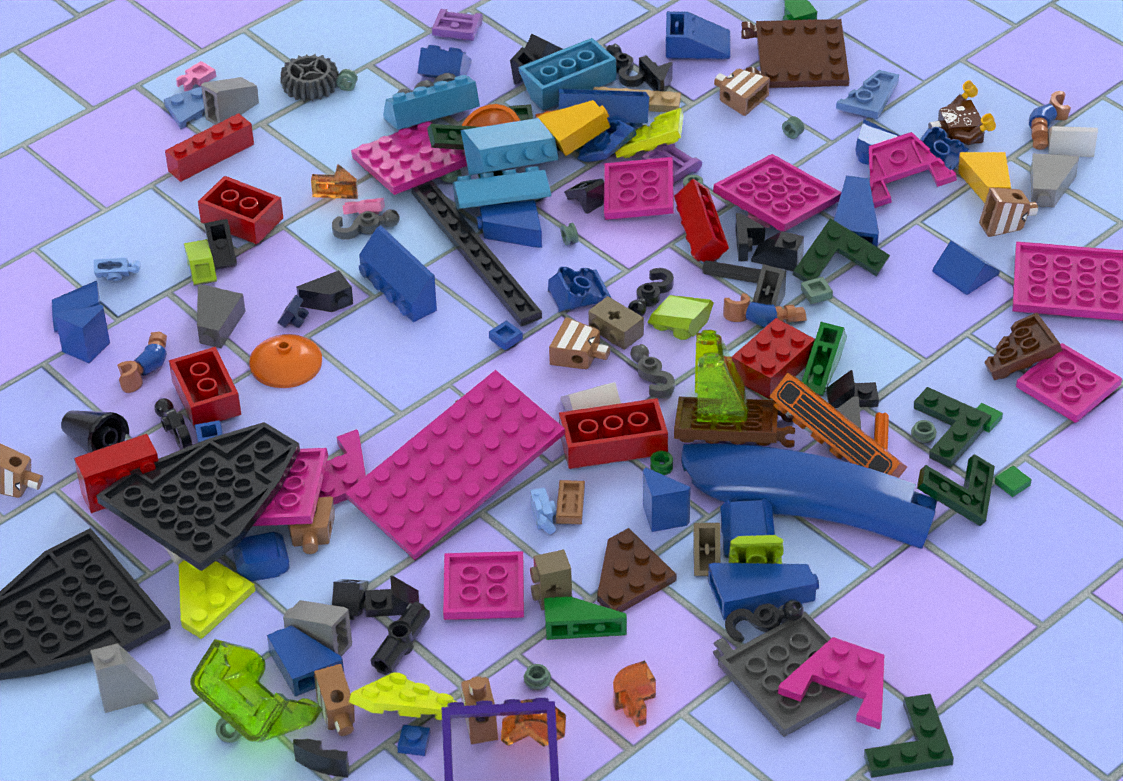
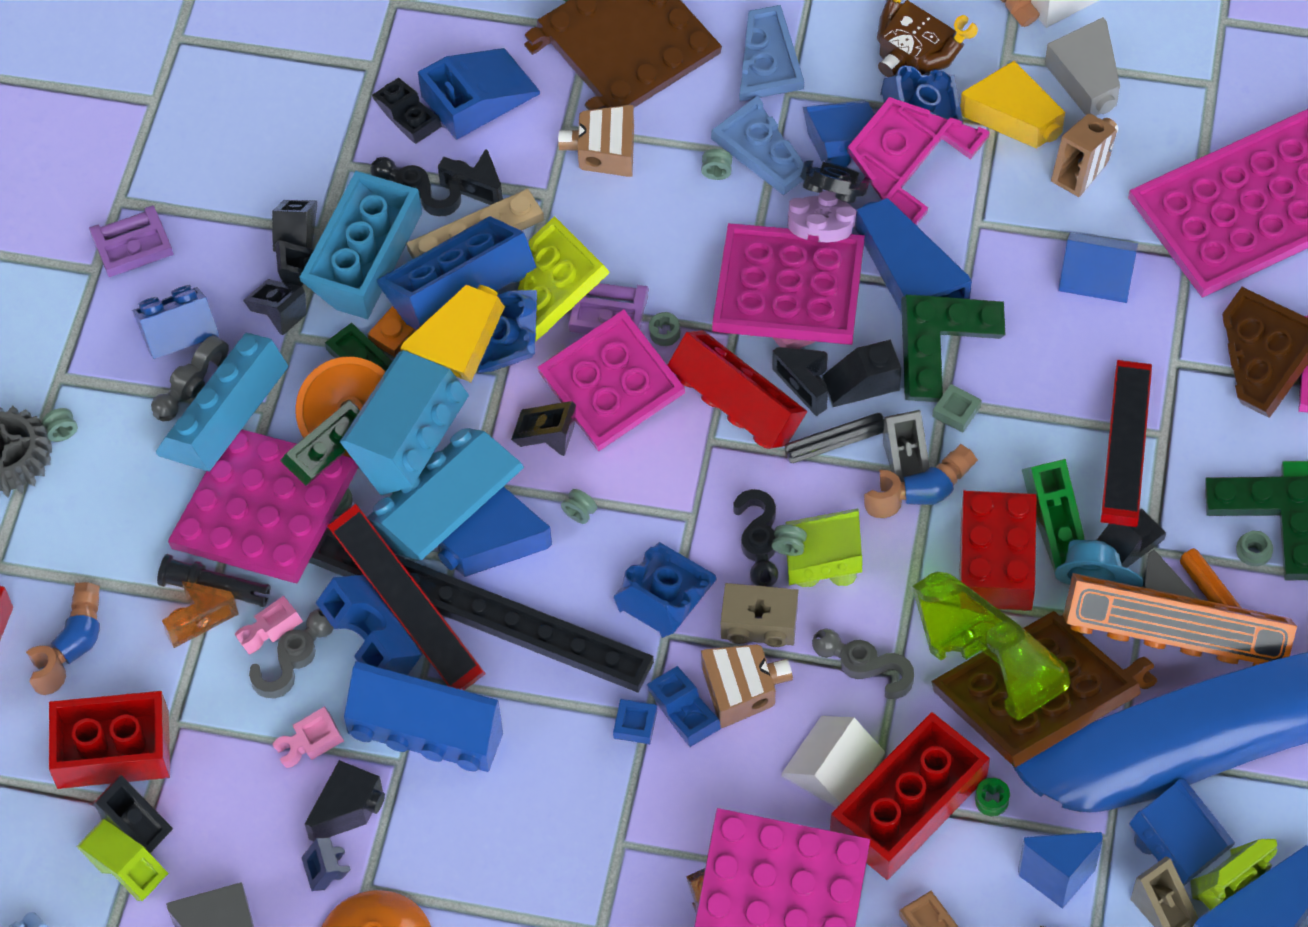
camera: 35 degrees left, 15 degrees up
none -> nougat piece [26,582,100,695]
none -> black pin [157,554,271,608]
none -> black slope [243,279,306,335]
none -> bright pink plate [272,706,344,768]
none -> blue arch [316,575,422,675]
none -> black tile [327,504,486,691]
none -> black slope [372,77,442,144]
none -> blue slope [647,666,721,747]
none -> medium blue wing [711,96,804,195]
none -> sand green bush [772,525,807,556]
none -> lavender plate [787,191,856,243]
none -> black plate [800,160,870,203]
none -> dark azure piece [1054,540,1144,587]
none -> black tile [1100,360,1152,527]

